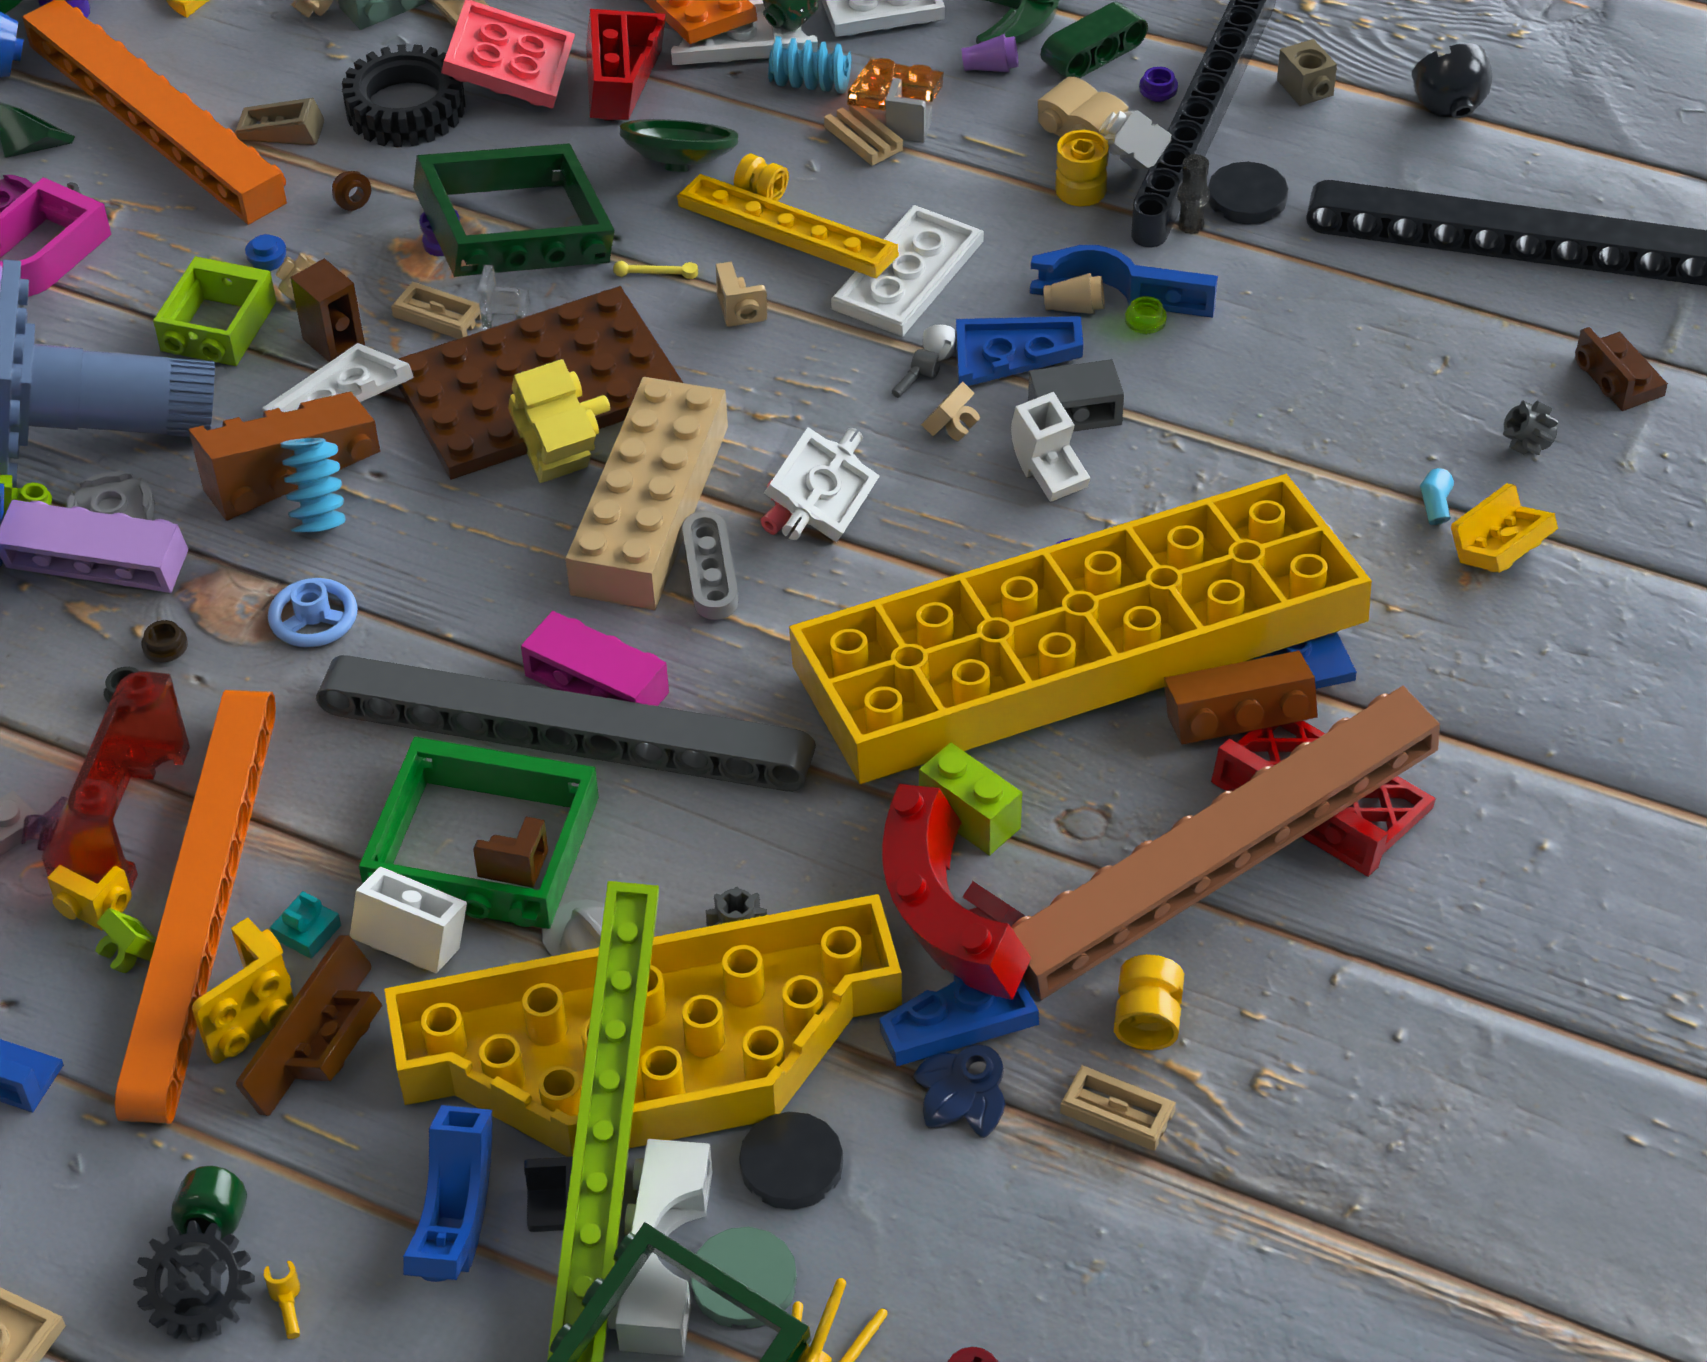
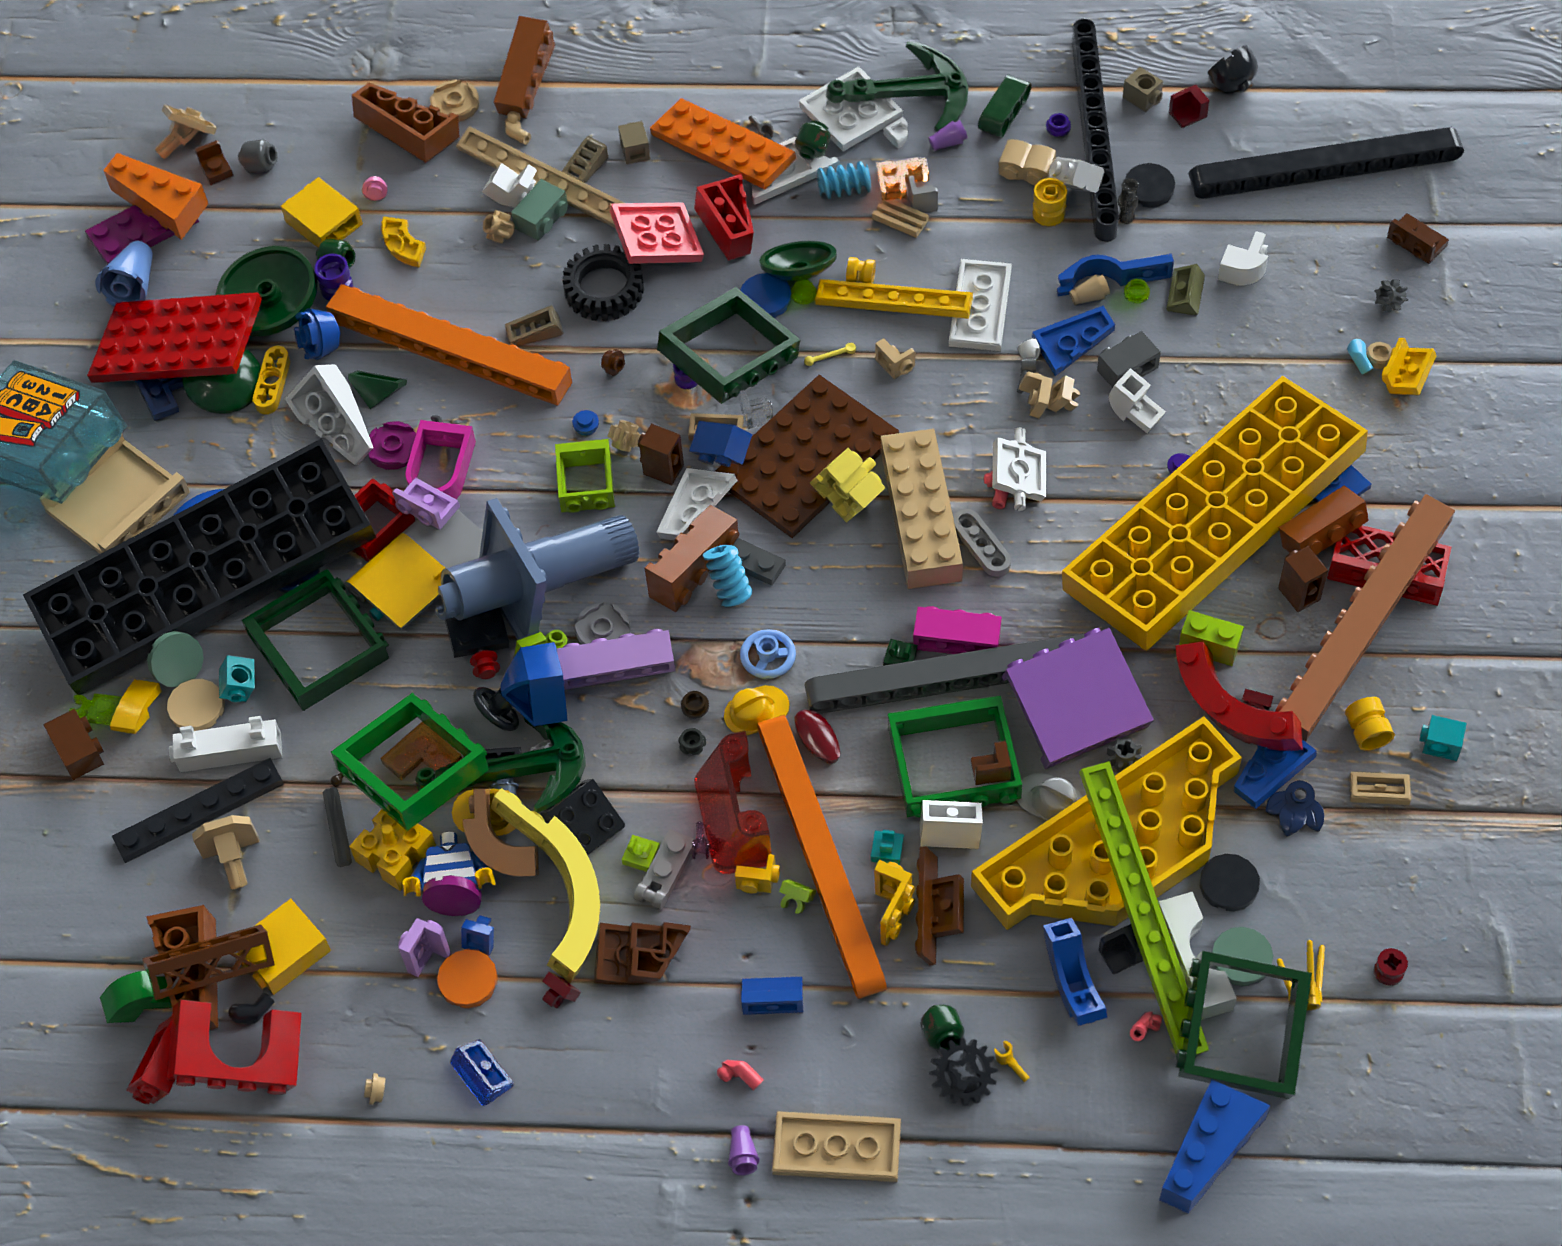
camera: 20 degrees left, 10 degrees up
none -> blue brick [689,421,753,467]
none -> yellow piece [724,685,790,735]
none -> dark grey plate [732,538,786,586]
none -> blue tile [741,273,792,318]
none -> clear neon green plate [791,280,817,305]
none -> dark red arm [794,710,840,764]
none -> white tile [883,117,908,149]
none -> dark green tile [883,639,918,666]
none -> medium lavender panel [1002,627,1154,769]
none -> tan bracket [1019,372,1053,418]
none -> coral arm [1130,1012,1162,1041]
none -> olive slope [1166,264,1205,315]
none -> dark red panel [1169,84,1210,128]
none -> white brick [1218,231,1268,285]
none -> reddish brown brick [1278,546,1328,612]
none -> tan tile [1367,342,1392,369]
none -> teal brick [1419,715,1467,761]

